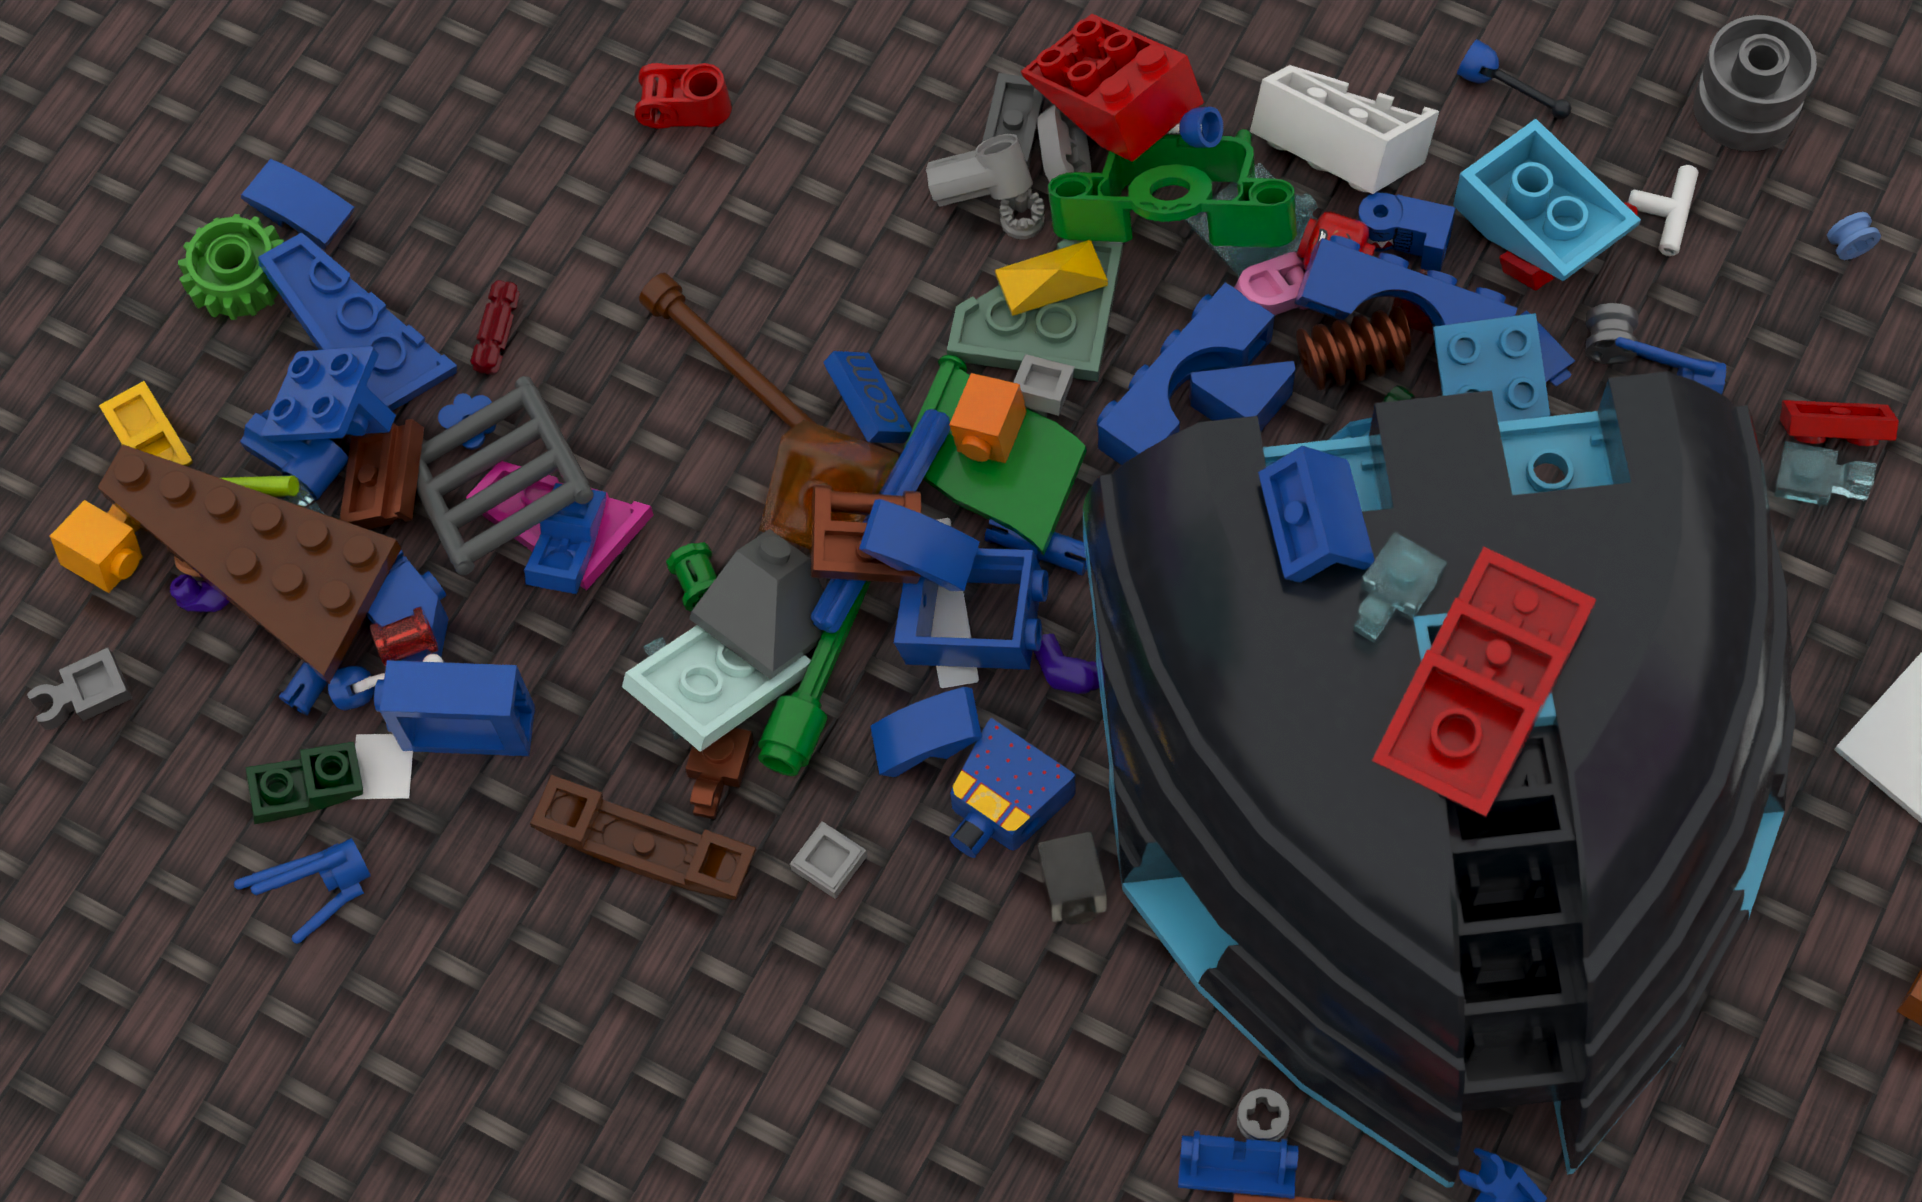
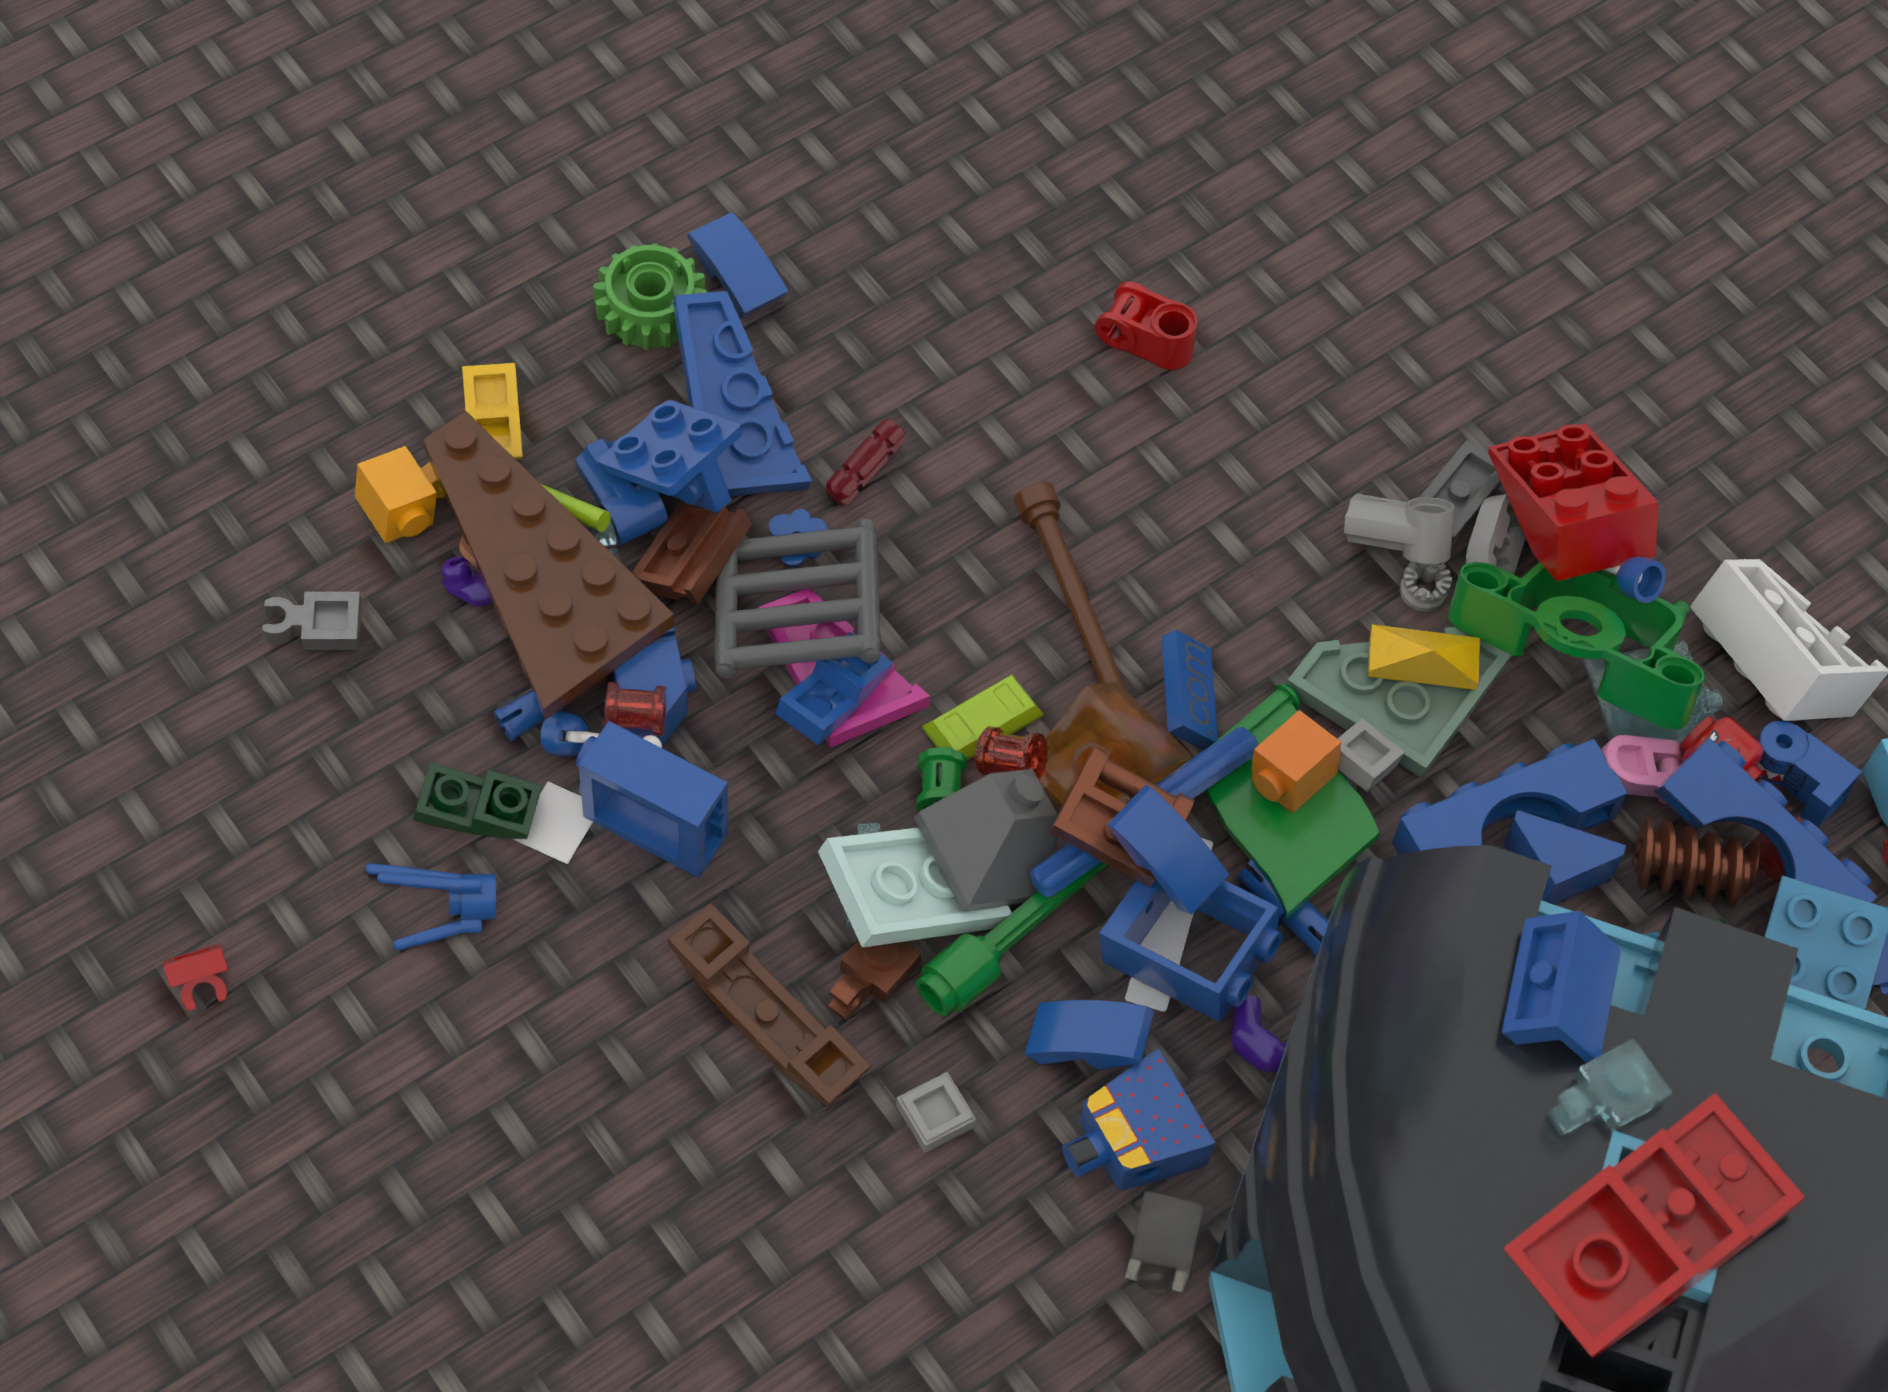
camera: 15 degrees right, 5 degrees down
none -> red tile [163,943,228,1011]
none -> lime tile [922,674,1044,761]
none -> clear red bush [975,726,1048,780]

